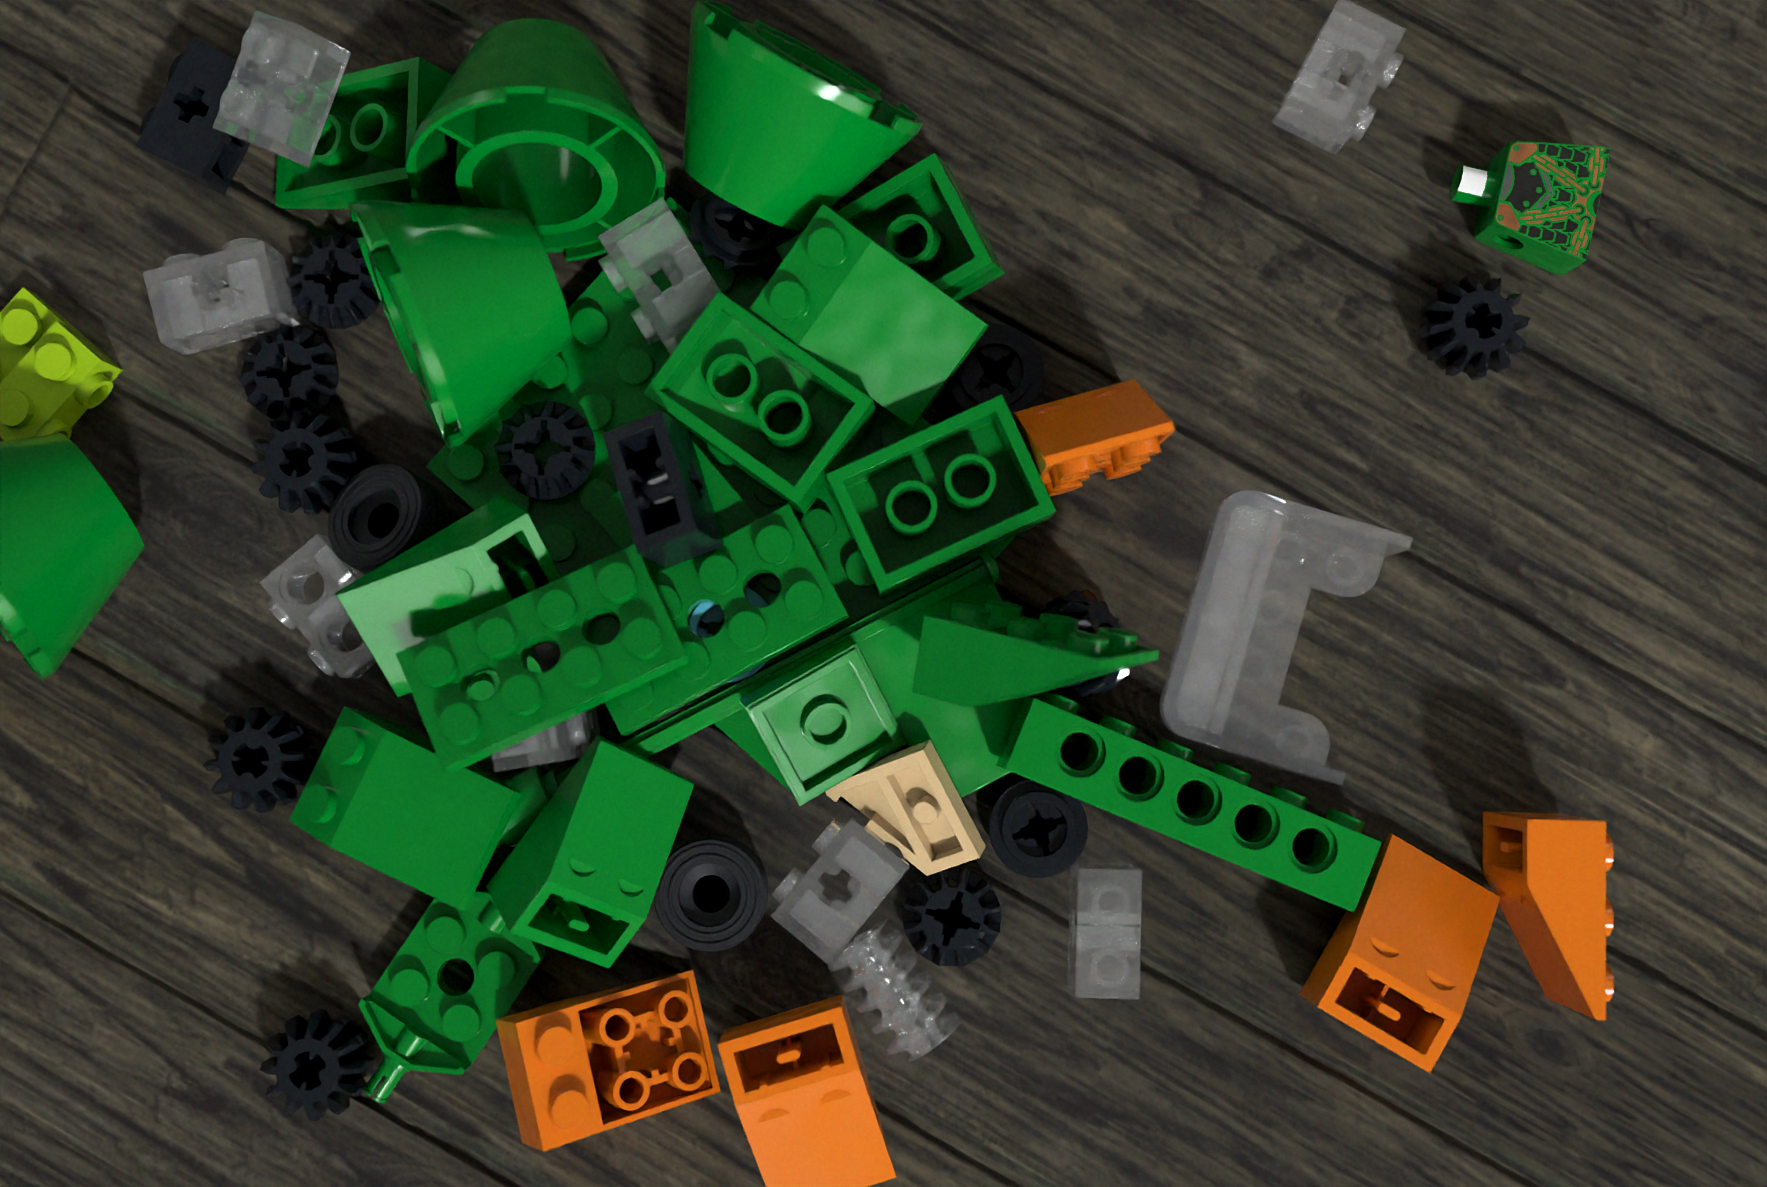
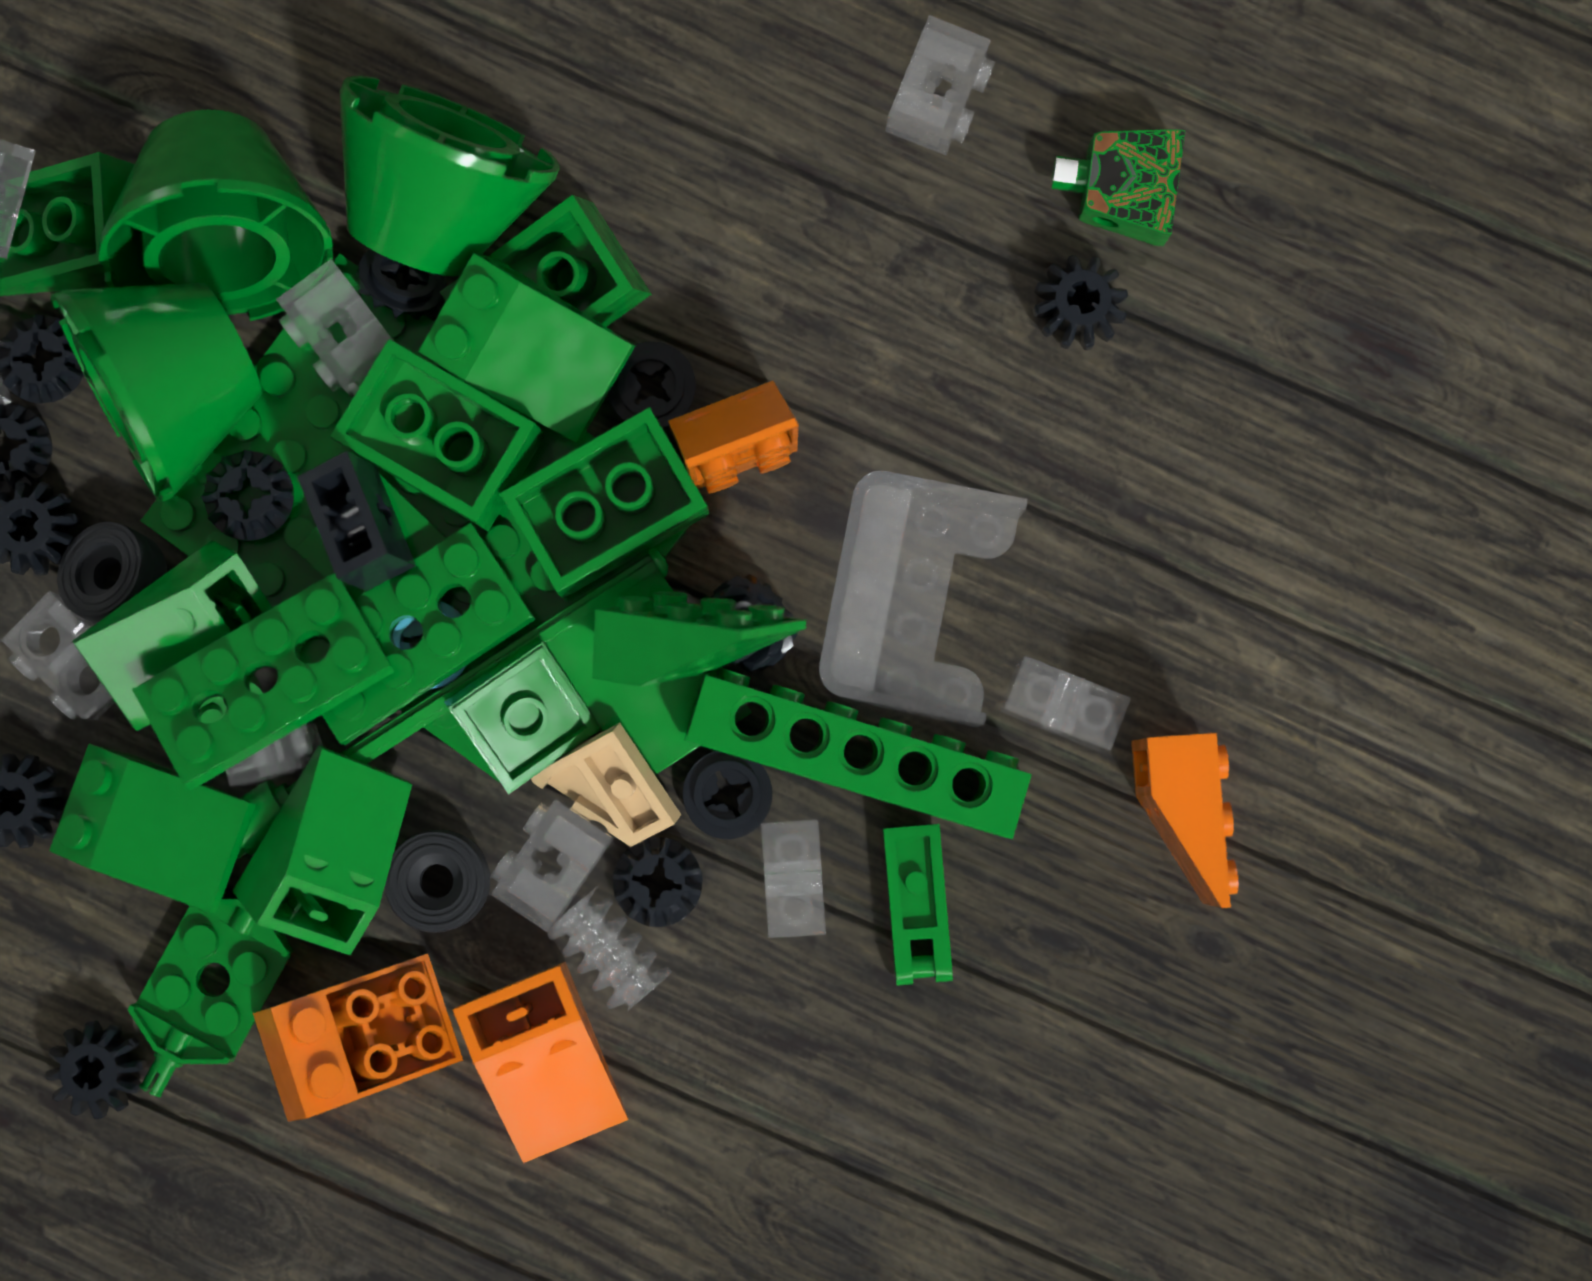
camera: 10 degrees left, 0 degrees up
orange slope [1299,834,1501,1073] -> none
none -> green plate [882,824,953,986]
none -> clear brick [999,656,1131,752]

